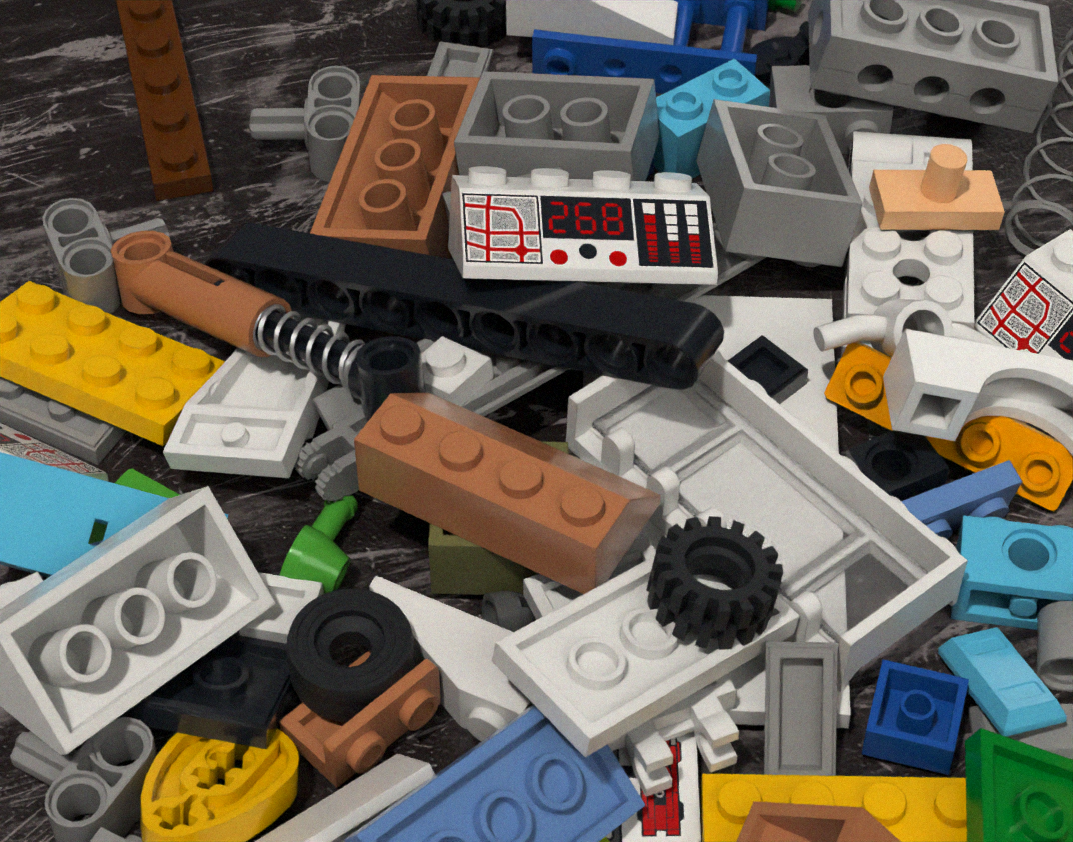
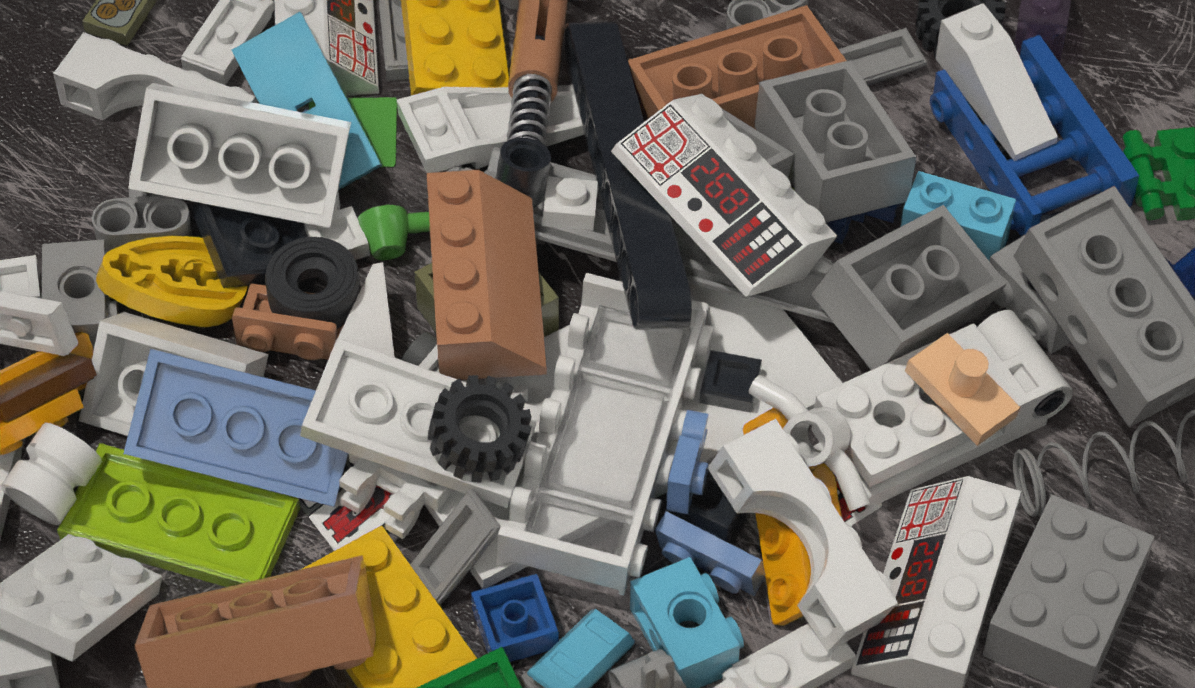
camera: 55 degrees right, 5 degrees up
none -> medium blue plate [667,410,709,514]

